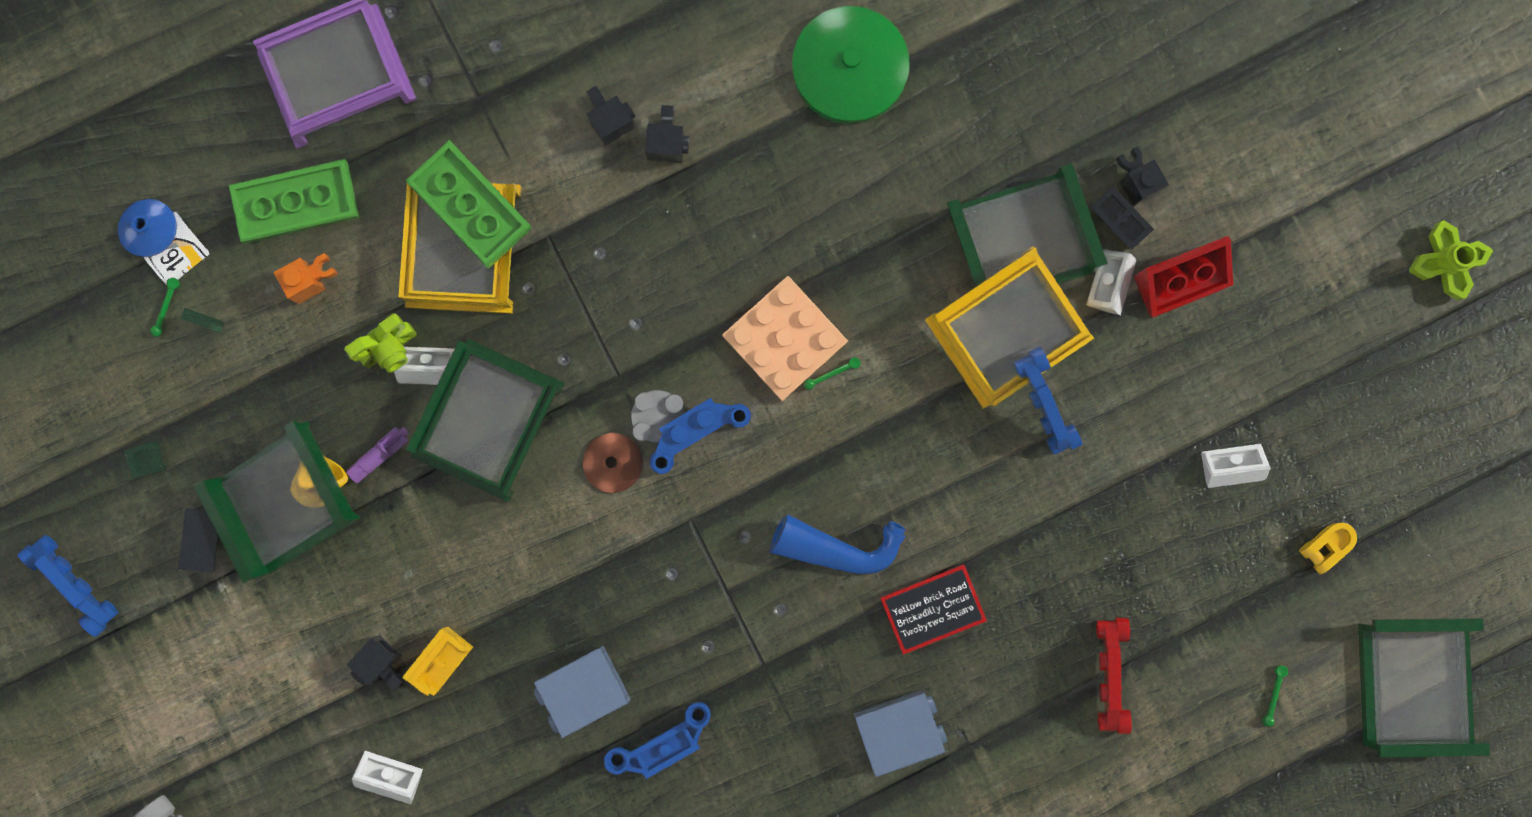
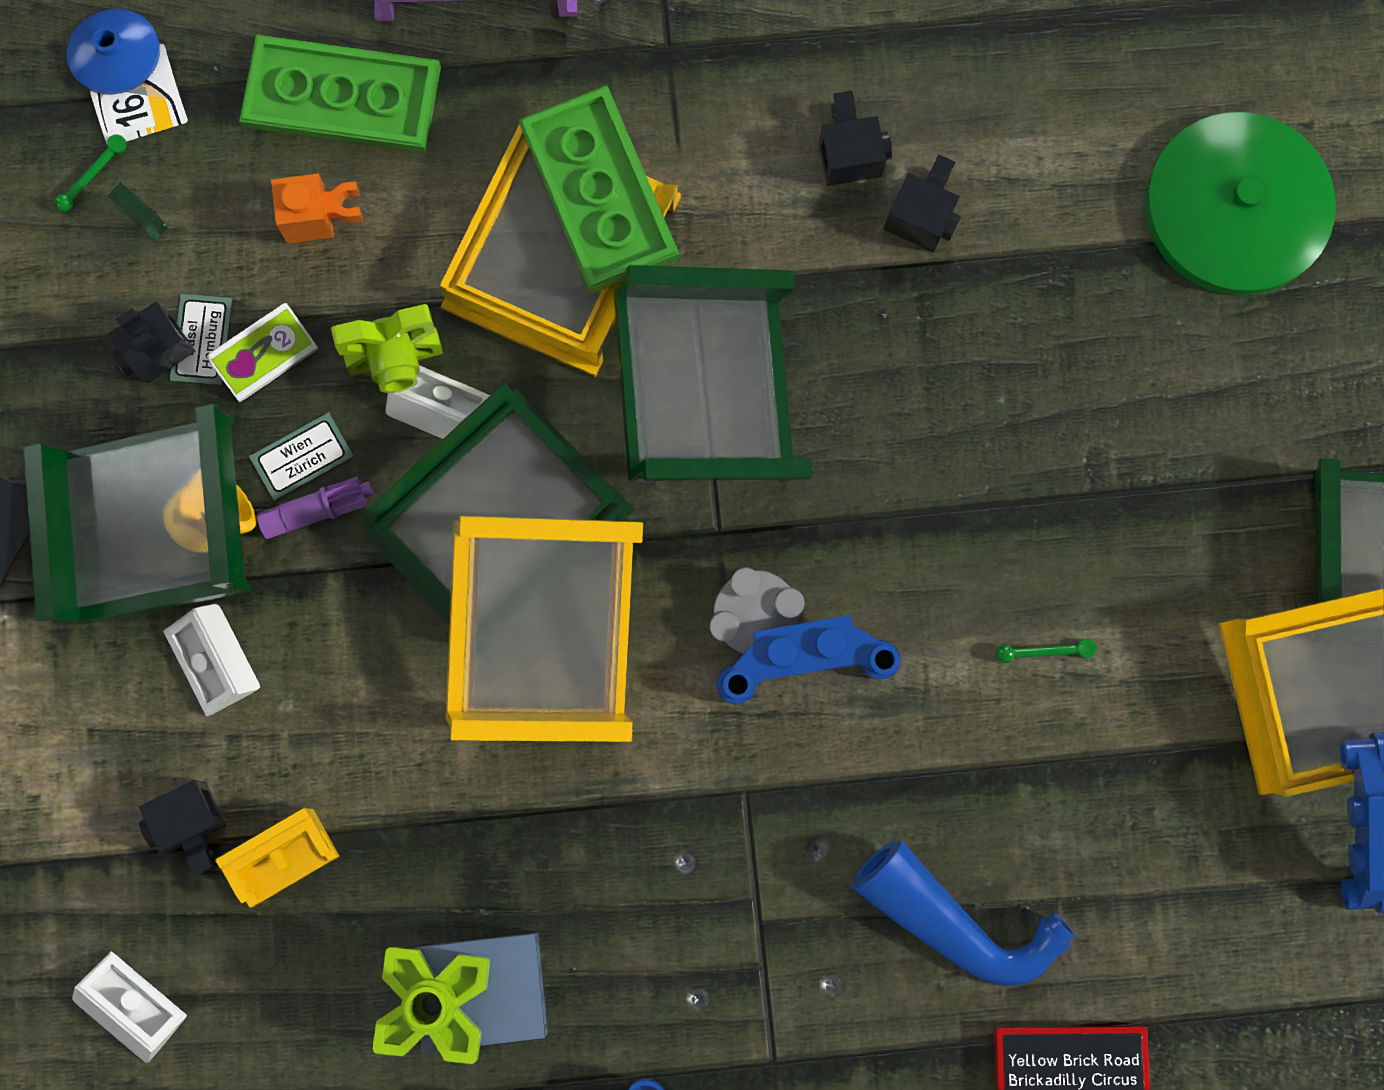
camera: 20 degrees right, 5 degrees down
copper dish [583,433,643,493] -> none
light nougat plate [722,276,848,401] -> none
none -> black brick [108,301,196,383]
none -> white slope [163,604,260,716]
none -> sticker [170,294,232,385]
none -> slope [207,303,319,402]
none -> sticker [249,412,354,501]
none -> lime plant [373,947,490,1064]
none -> clear piece [445,515,643,742]
none -> clear piece [613,265,813,481]

